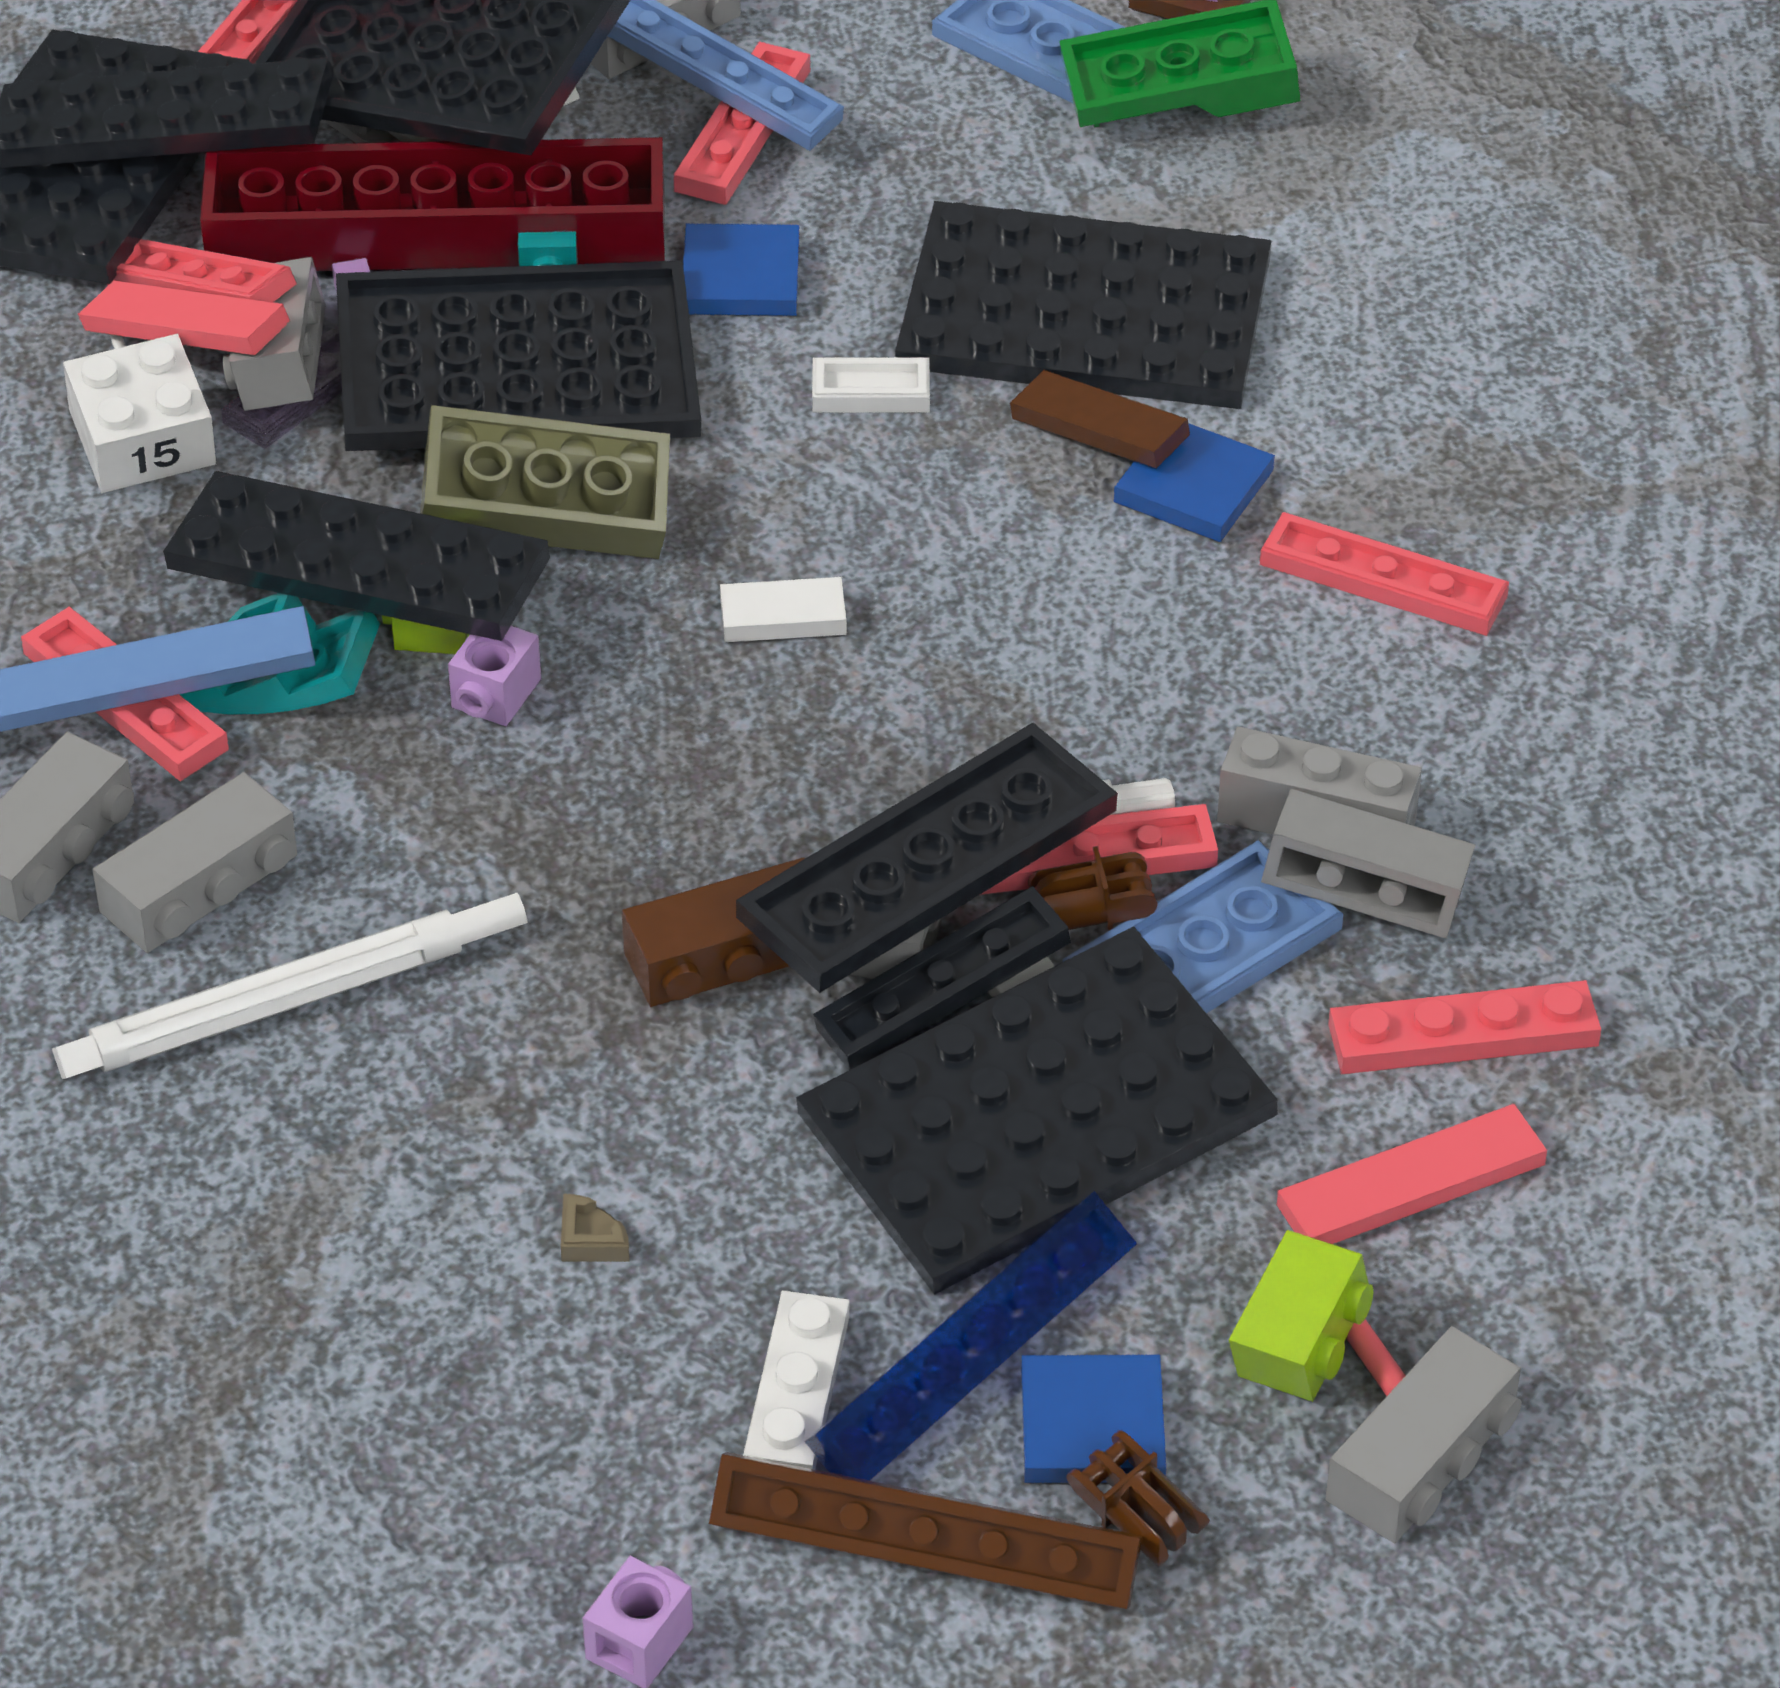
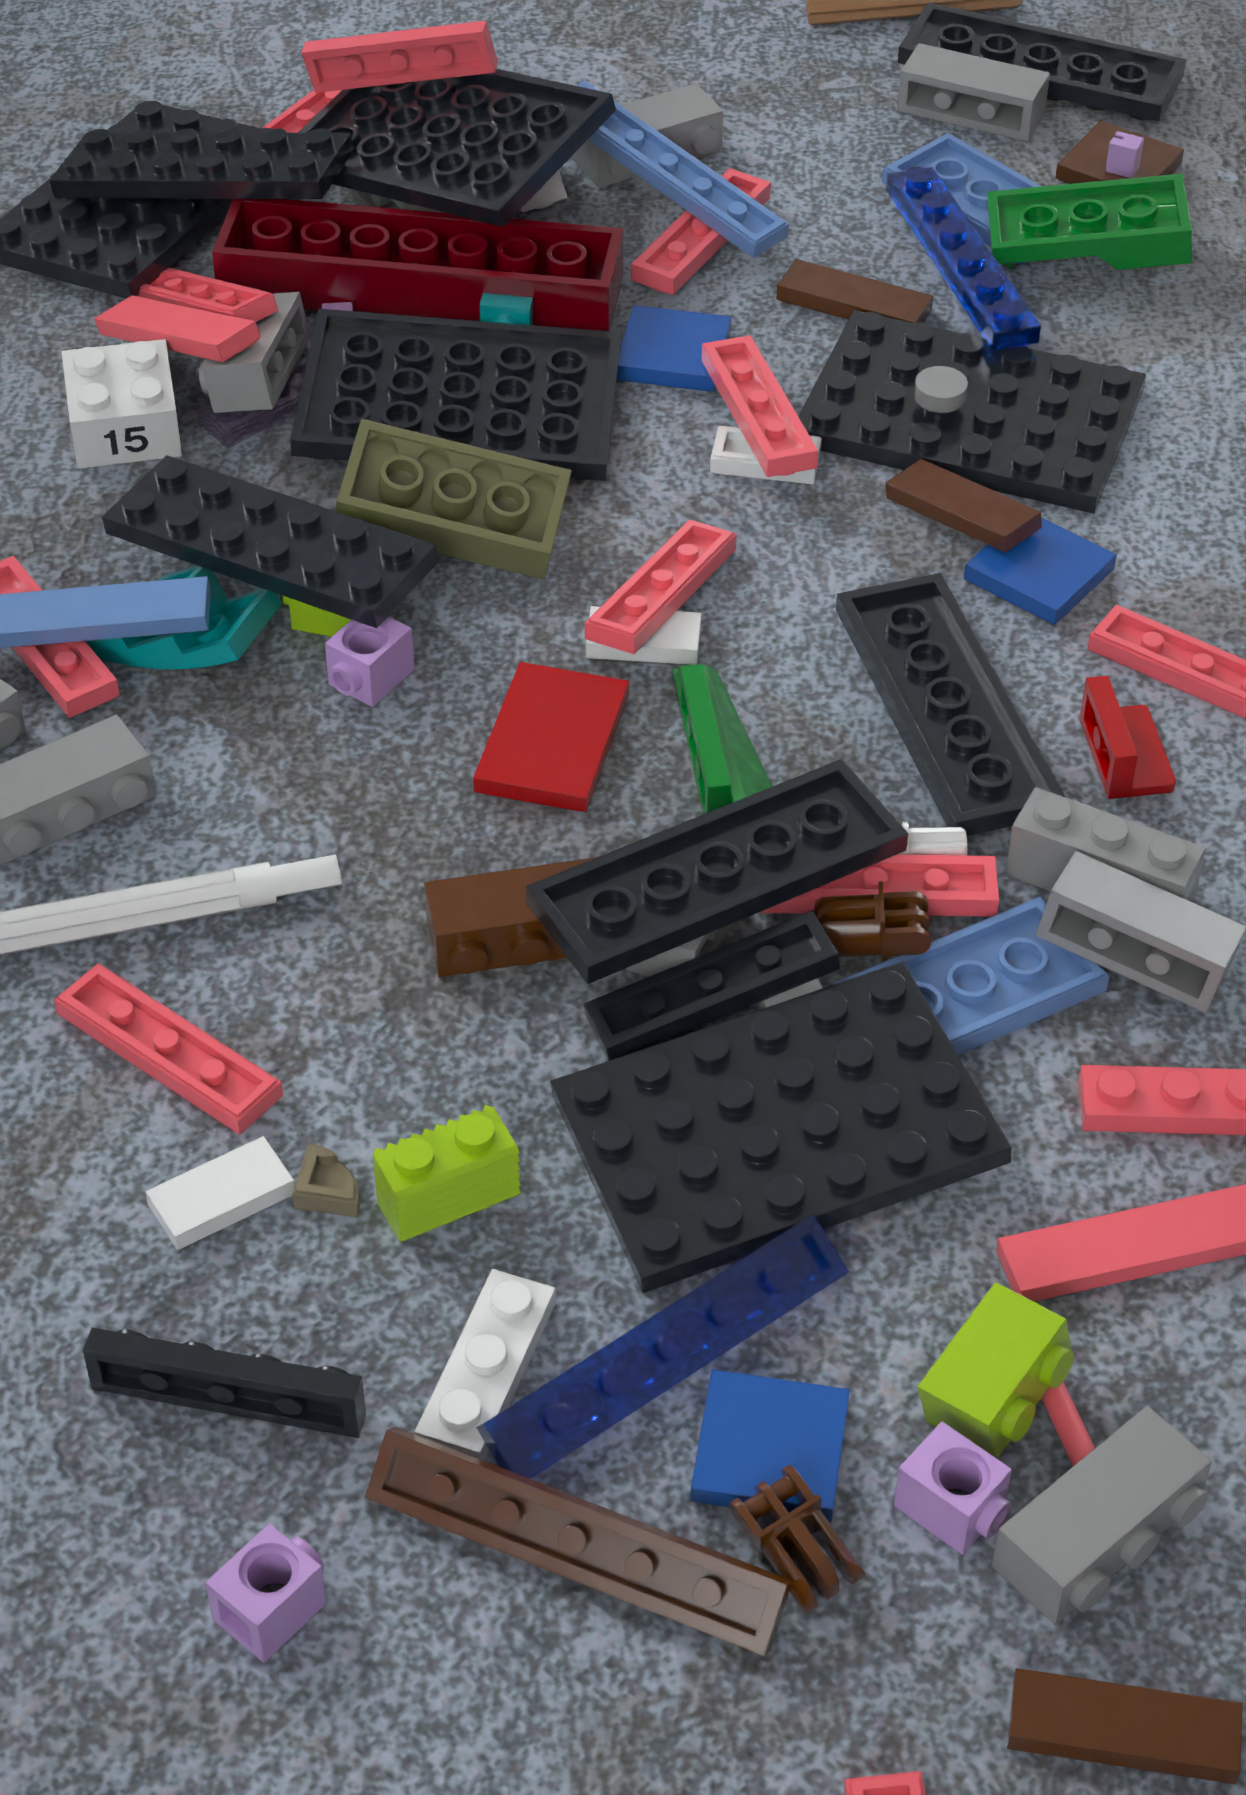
camera: 10 degrees right, 0 degrees up
none -> coral tile [54,963,283,1135]
none -> black plate [83,1327,366,1438]
none -> white tile [145,1136,295,1250]
none -> lime brick [373,1105,521,1242]
none -> red tile [473,662,629,813]
none -> coral tile [585,520,737,654]
none -> green wedge [672,664,773,814]
none -> coral plate [702,335,818,477]
none -> reddish brown tile [776,259,933,323]
none -> black plate [836,573,1066,836]
none -> clear blue plate [886,167,1041,351]
none -> lavender brick [894,1421,1012,1555]
none -> light grey tile [914,366,968,413]
none -> reddish brown tile [1007,1668,1243,1784]
none -> red panel [1079,675,1176,799]

